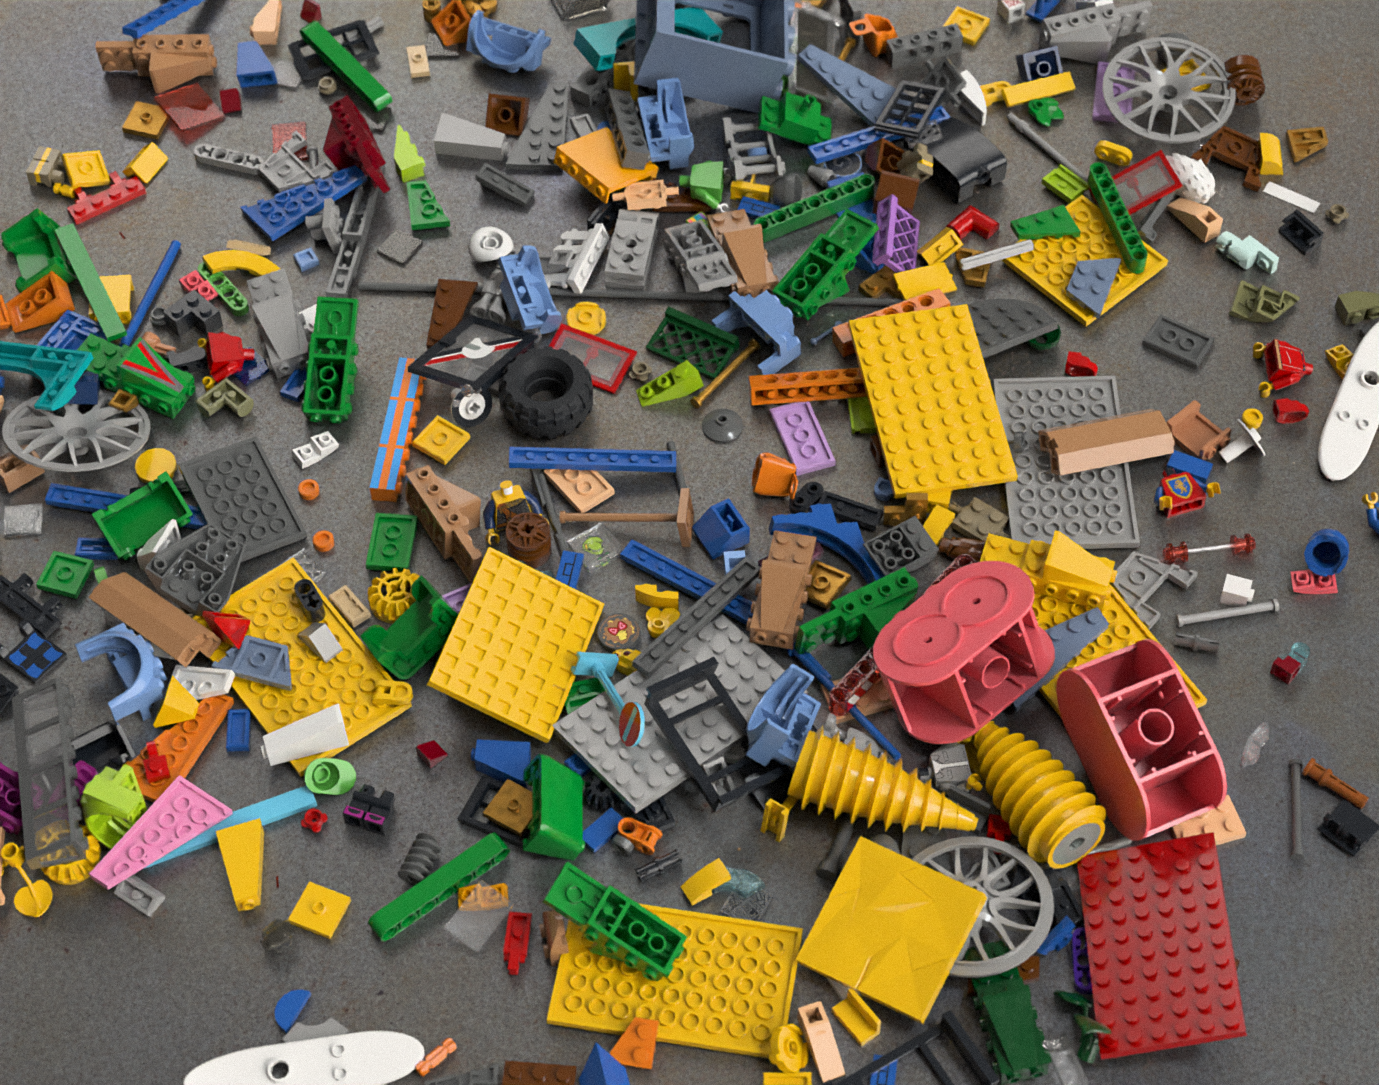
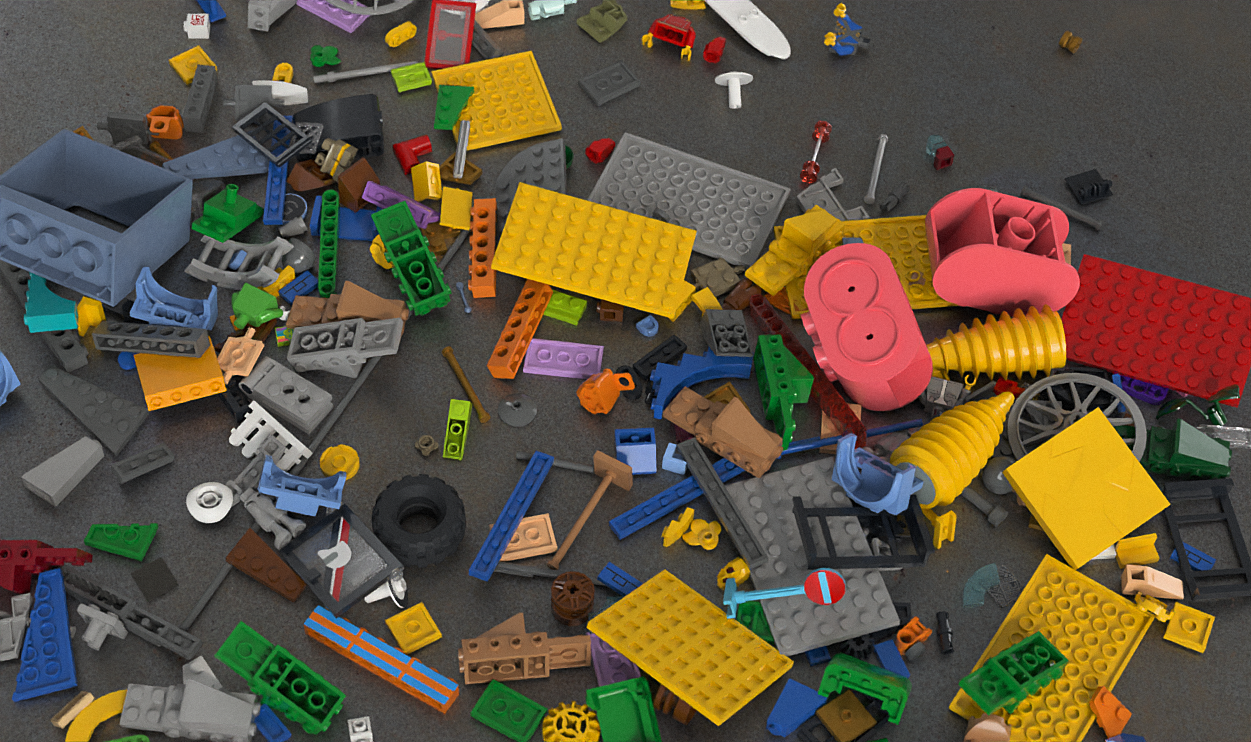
camera: 70 degrees left, 0 degrees up
medium blue tile [293,247,320,272] -> none
lime slope [394,125,425,183] -> none
torso [483,480,549,545] -> none
reddish brown slope [485,93,530,136] -> none
clear door [548,323,637,394] -> none
clear tile [567,522,624,574] -> none
light grey tile [570,113,597,138] -> none
tile [597,613,641,652] -> none
dark green fence [646,306,740,380] -> none
yellow slope [681,858,731,906] -> none
medium blue piece [712,290,801,375] -> none
pearl gold plate [883,493,928,526] -> none
yellow tile [1001,72,1076,108] -> none
dark blue slope [1015,46,1063,83] -> none
medium nougat panel [1038,409,1175,475] -> none
sand blue wing [1066,258,1121,319] -> none
green beam [1088,162,1148,274] -> none
torso [1154,468,1221,518] -> none
blue tile [1166,450,1213,484] -> none
nougat panel [1167,400,1231,461] -> none
white brick [1219,574,1254,607] -> none
yellow tile [1241,408,1263,429] -> none
coral slope [1291,569,1338,594] -> none
dark orange pin [1302,758,1369,810] -> none
blue tile [1304,528,1350,577] -> none

